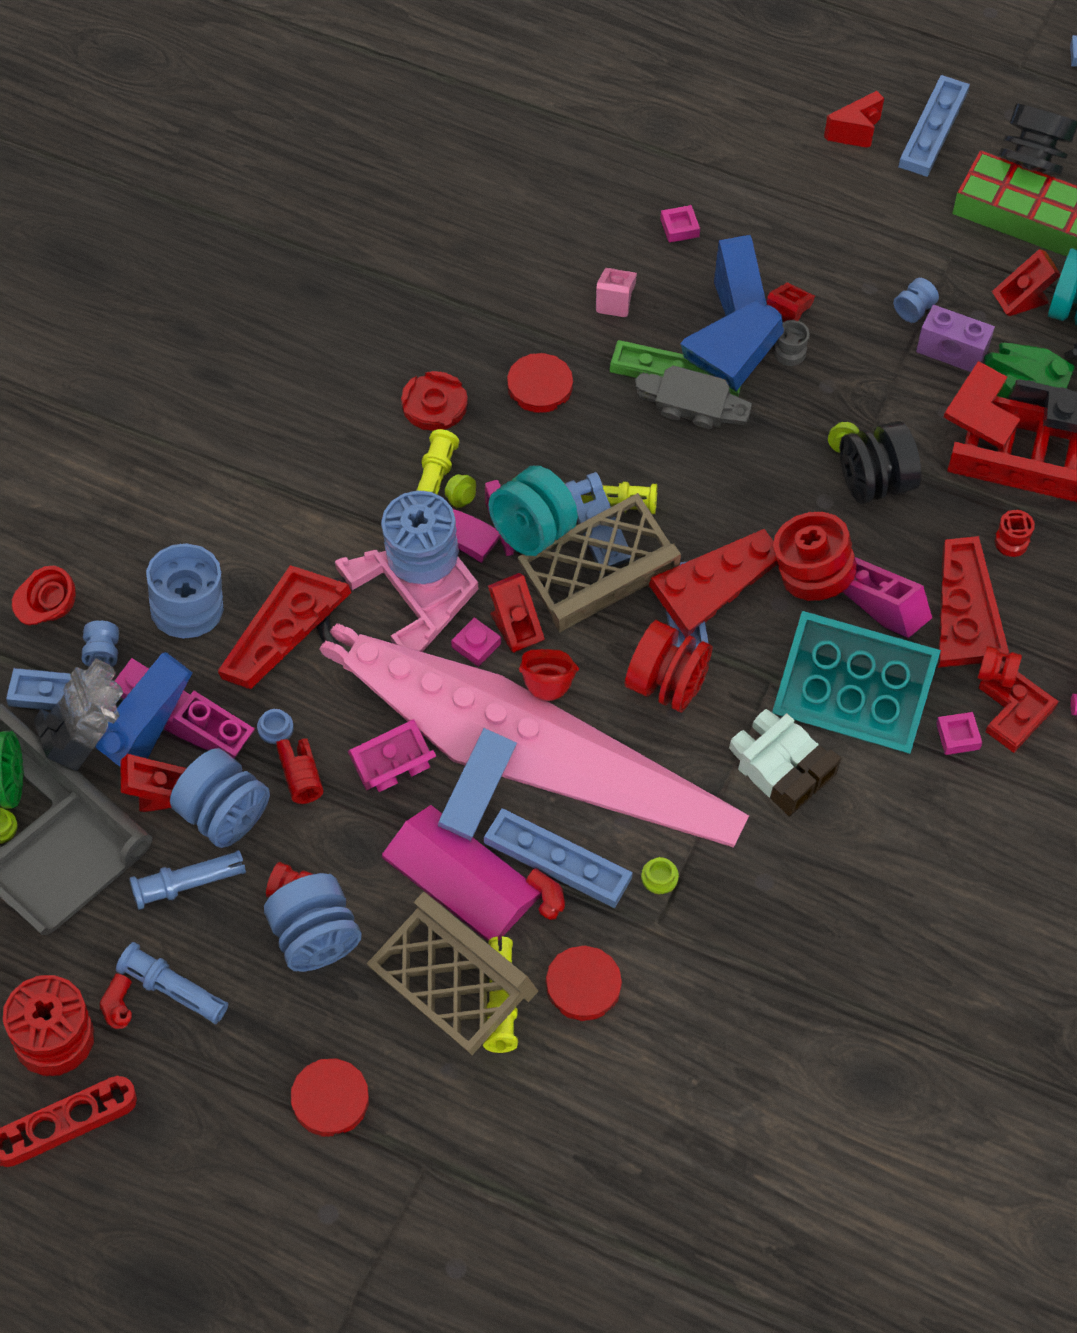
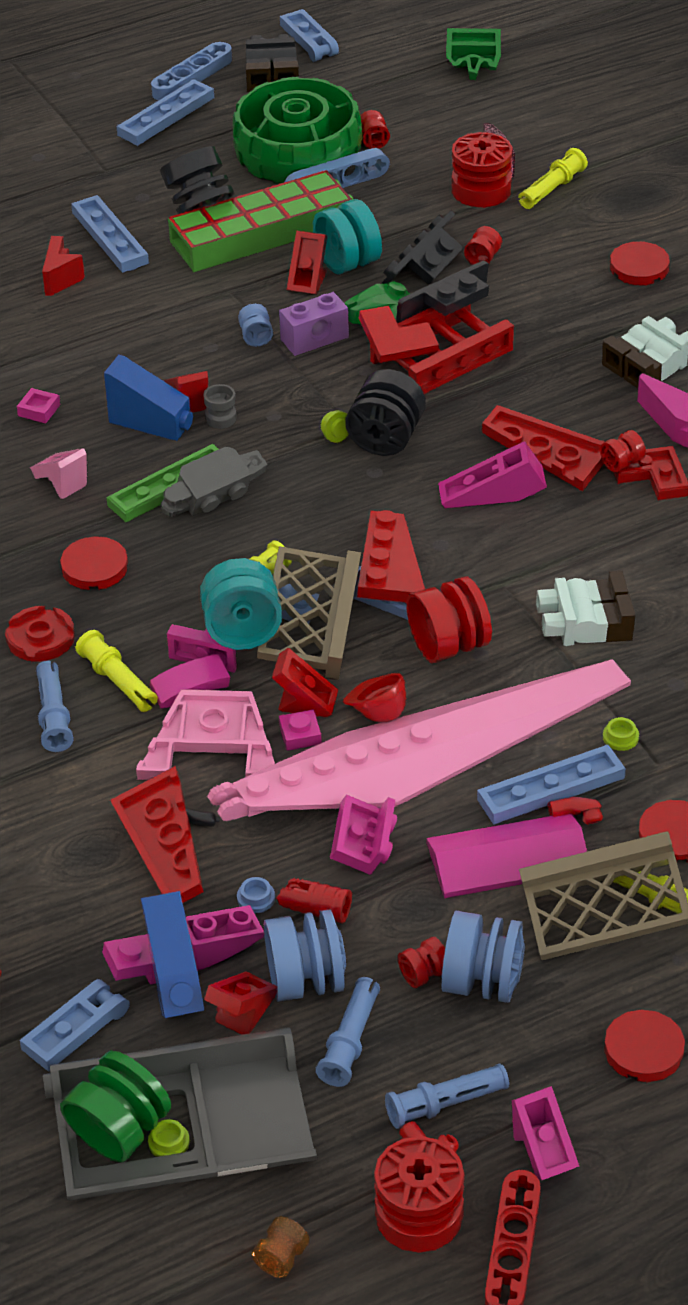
camera: 50 degrees left, 15 degrees down
clear hips [34,659,123,771] -> none
medium blue wheel [81,621,119,669] -> none
medium blue wheel [146,543,224,639] -> none
medium blue wheel [381,490,459,584] -> none
medium blue tile [437,728,517,841] -> none
lime plate [445,474,476,508] -> none
blue slope [680,301,784,392] -> none
teal slope [772,611,941,754] -> none
red wheel [773,512,857,601] -> none
dark pink plate [936,712,982,755] -> none
red wheel [995,510,1035,557] -> none
none -> medium blue pin [36,661,73,752]
none -> dark pink slope [512,1086,579,1180]

